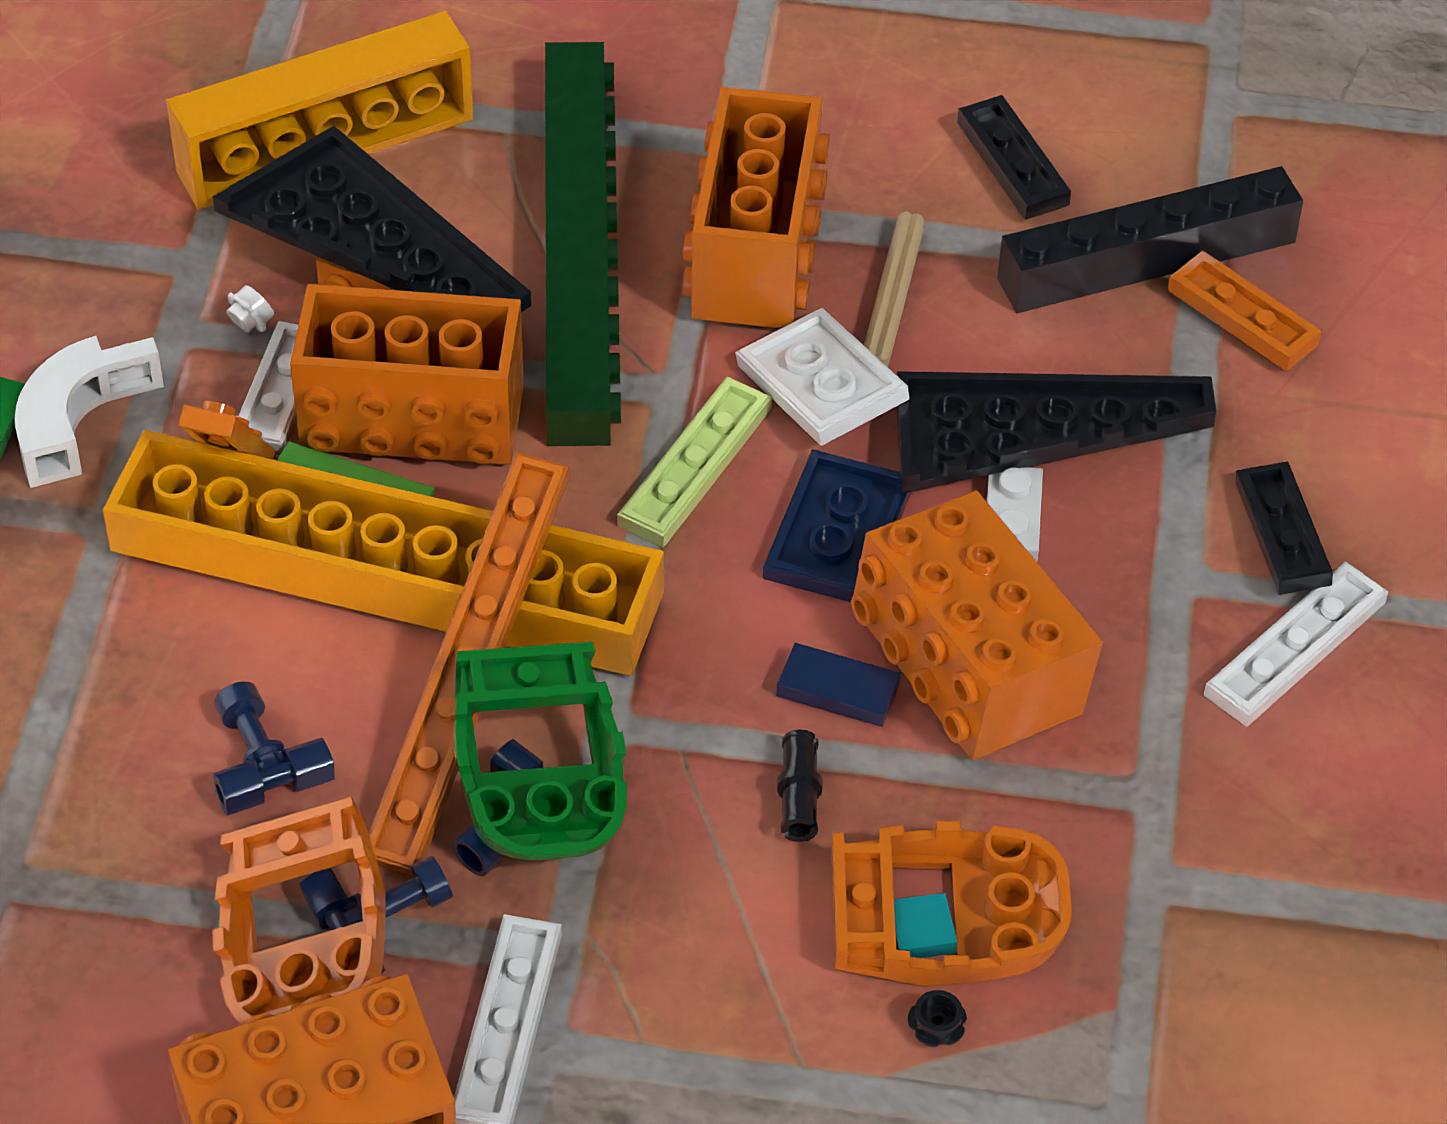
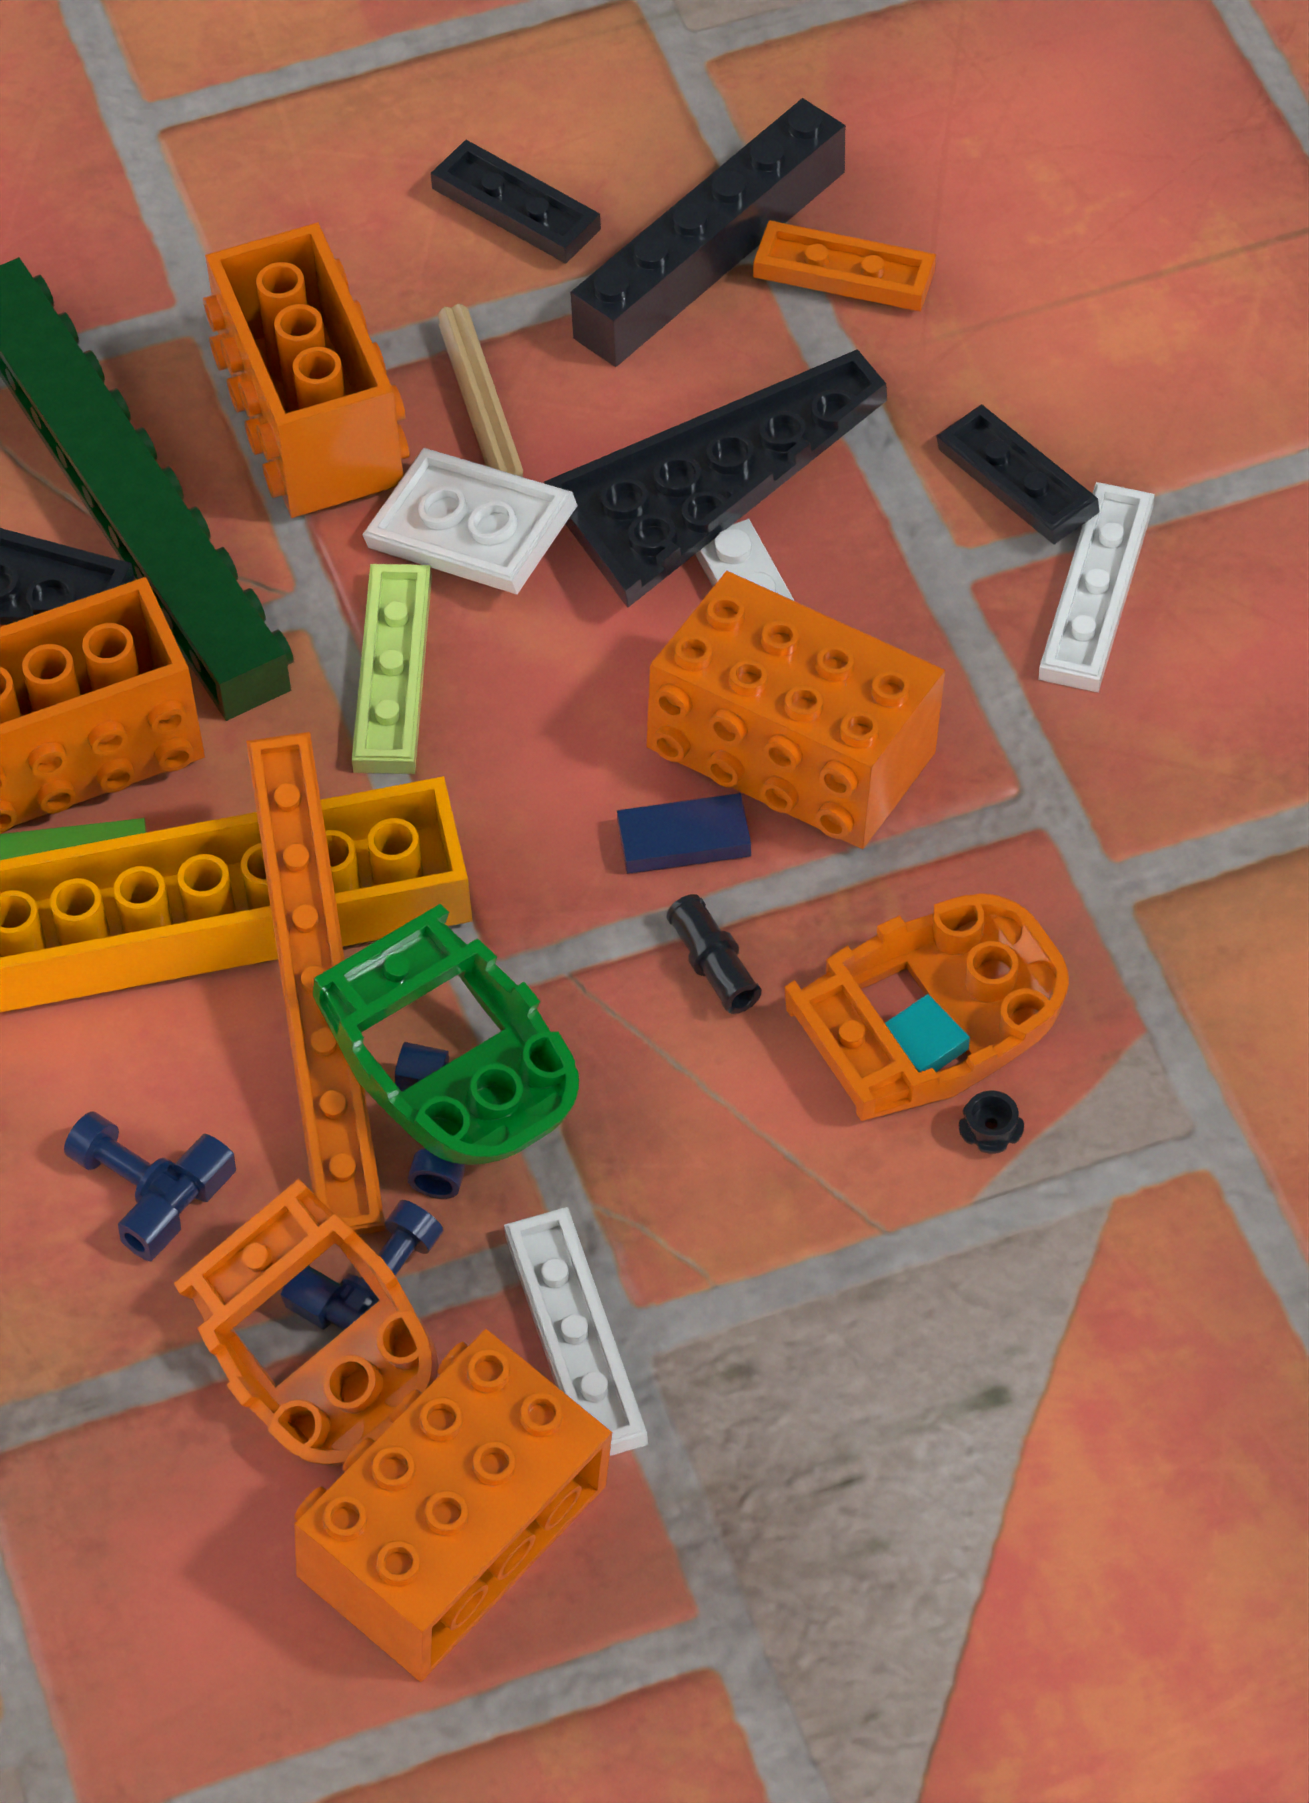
camera: 25 degrees left, 5 degrees up
dark blue tile [763,449,912,602] -> none

